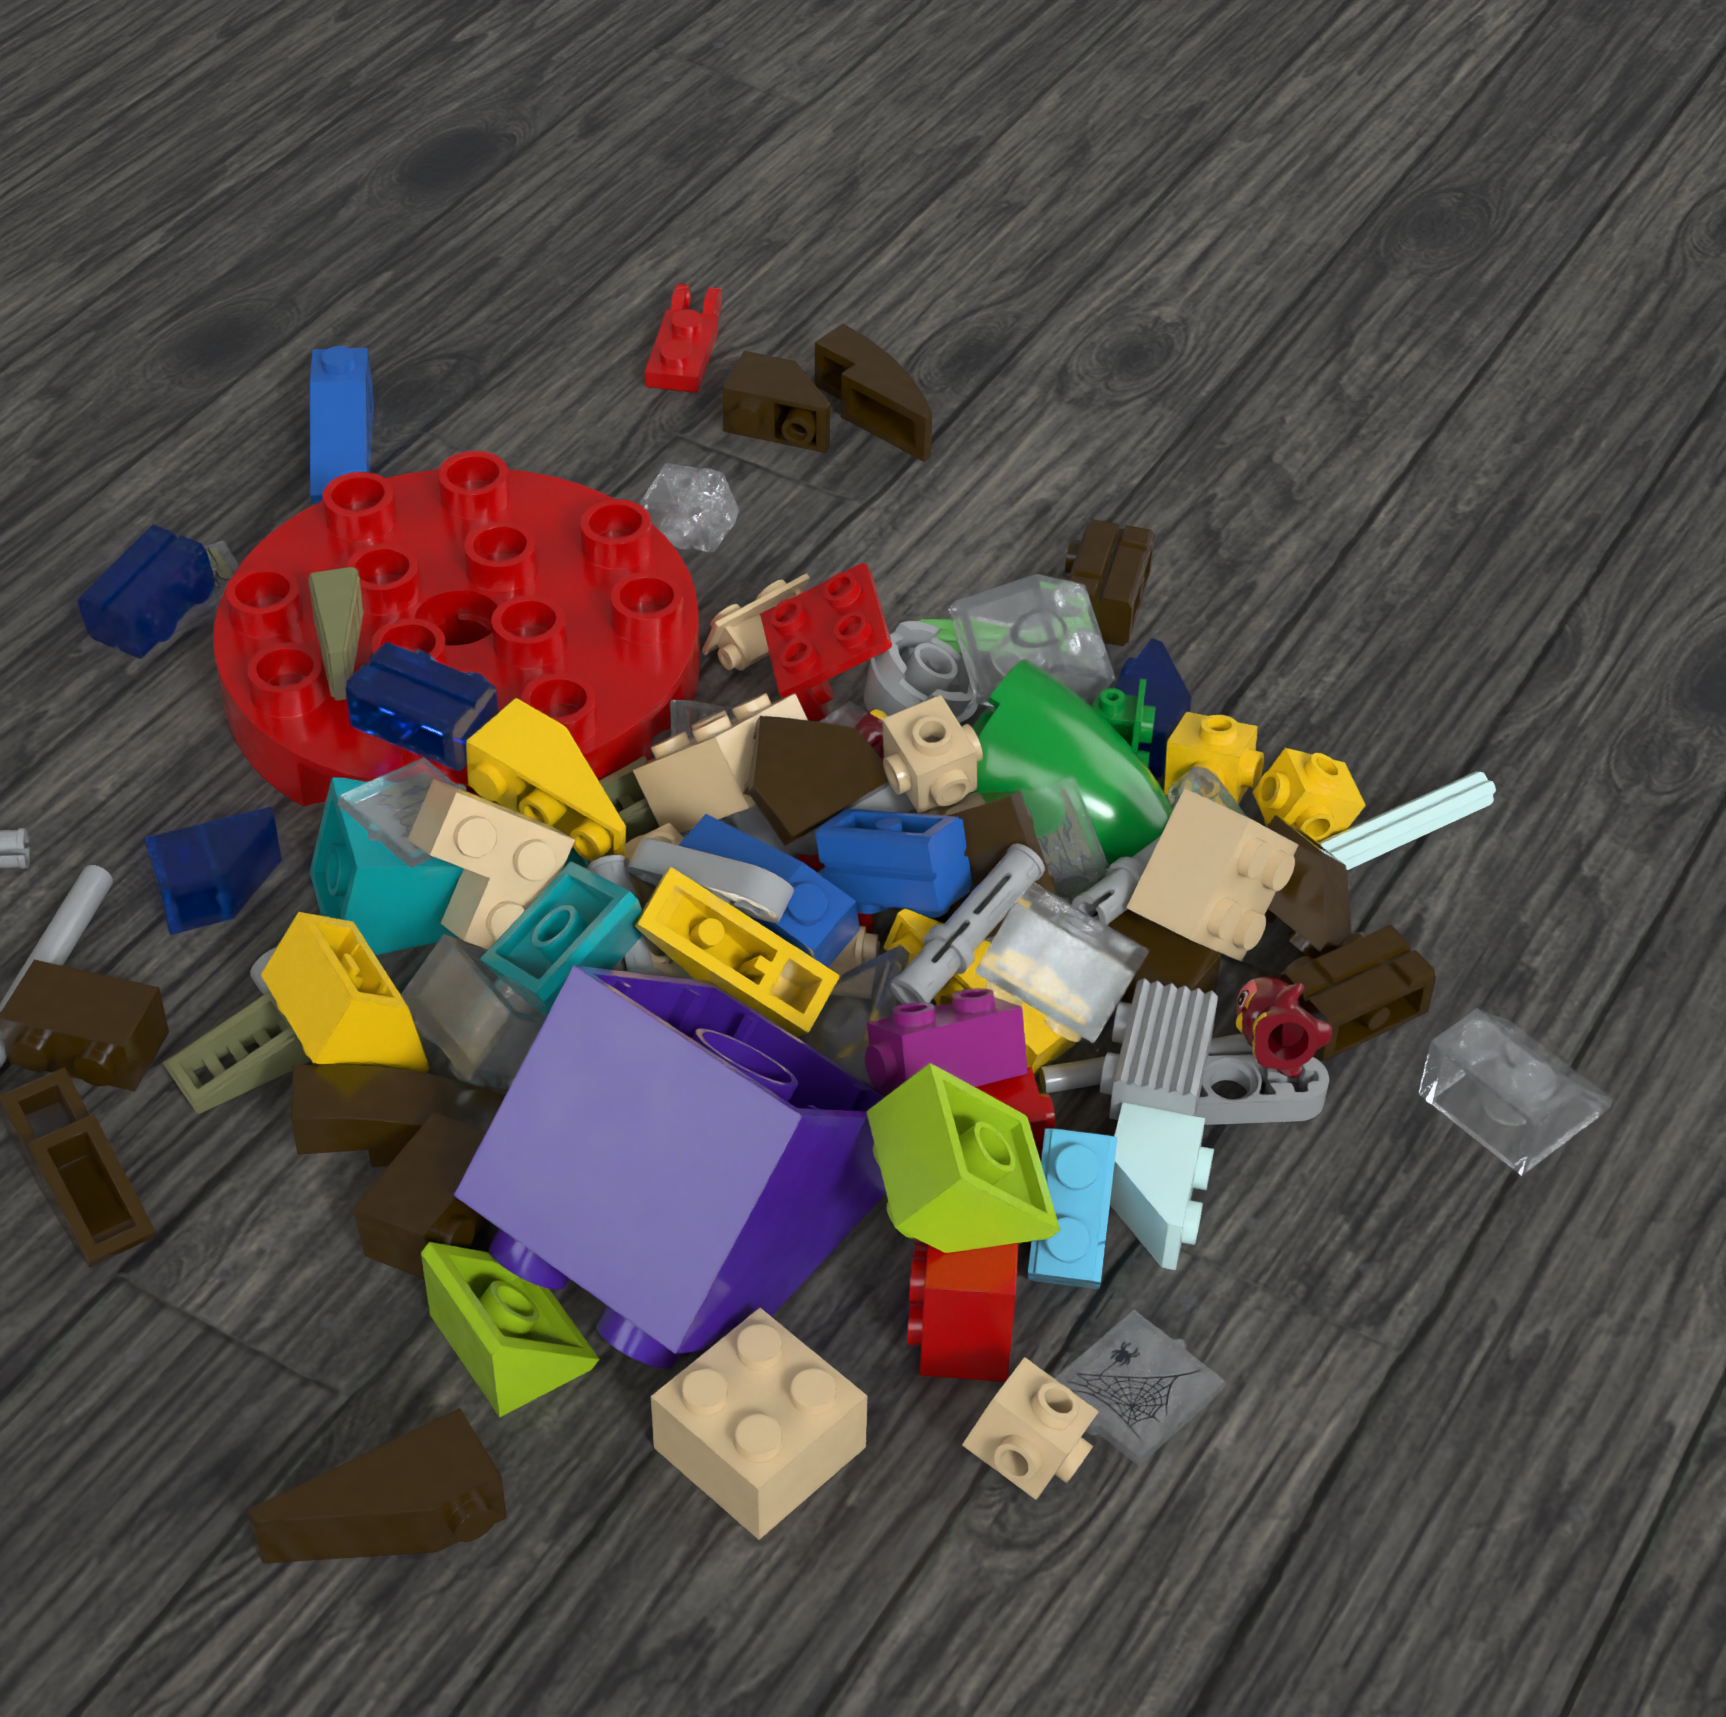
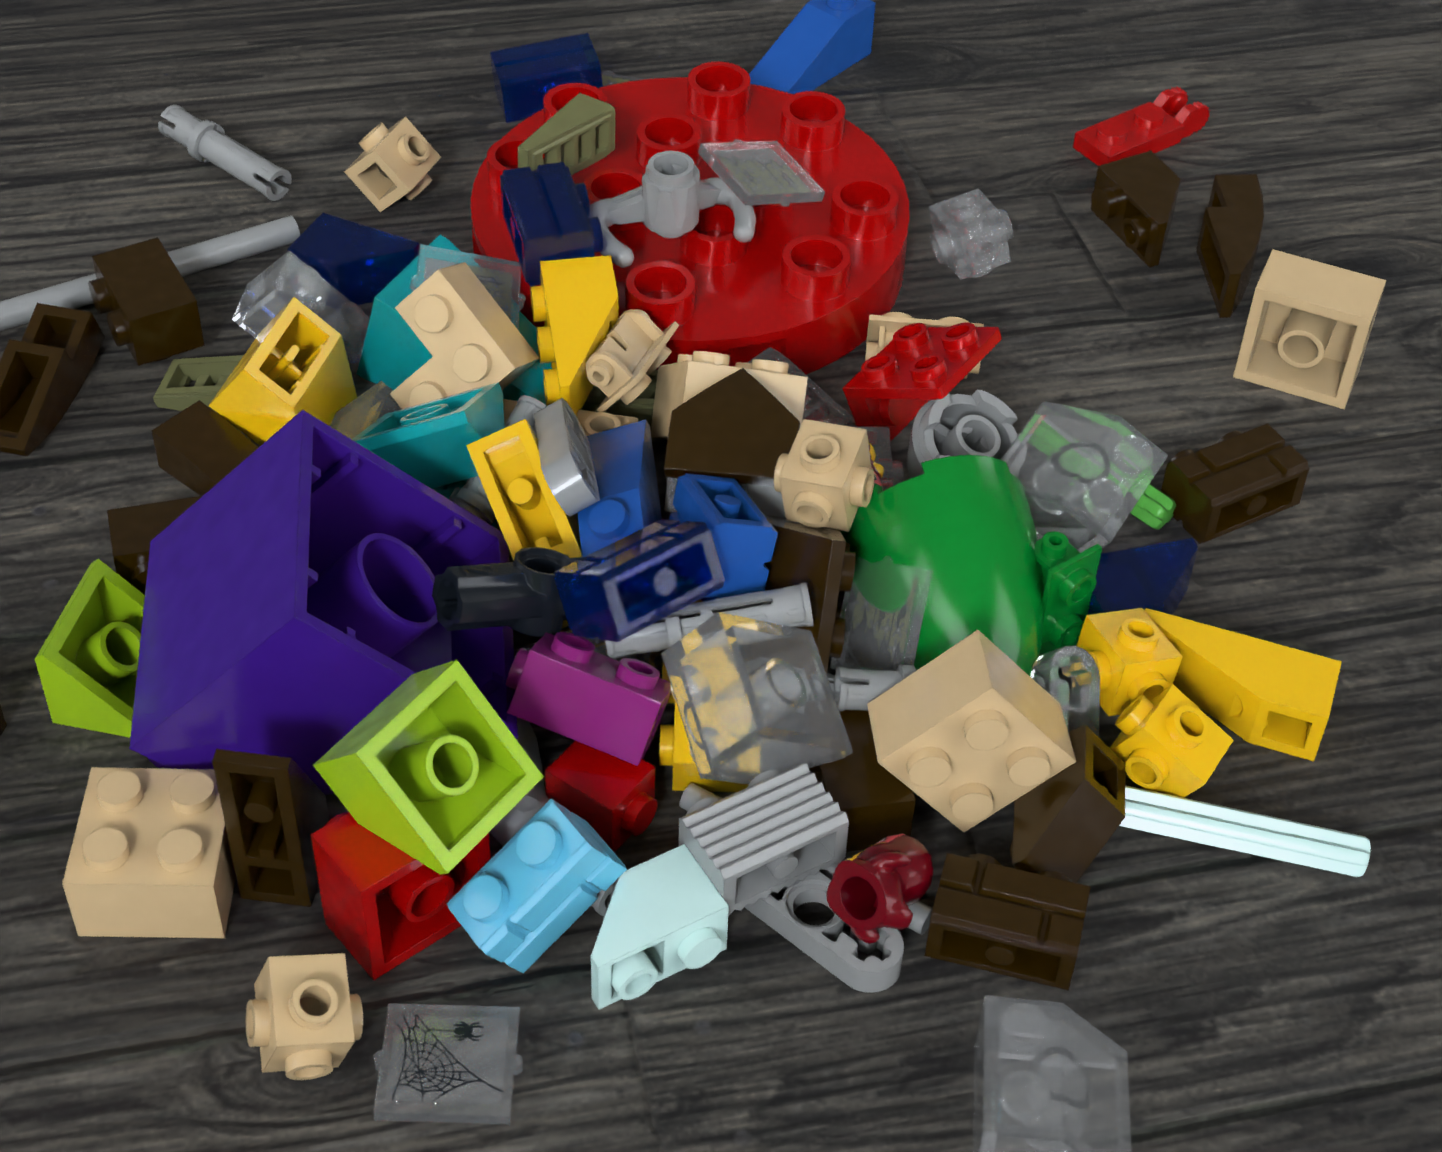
camera: 45 degrees right, 0 degrees up
none -> dark brown slope [212,749,329,907]
none -> clear slope [232,250,370,363]
none -> tan brick [344,116,441,212]
none -> black piece [432,547,642,637]
none -> clear blue brick [554,519,725,642]
none -> tan hinge [585,309,679,412]
none -> light grey piece [586,151,756,268]
none -> clear piece [698,139,825,207]
none -> yellow slope [1145,608,1342,761]
none -> tan brick [1233,249,1387,410]

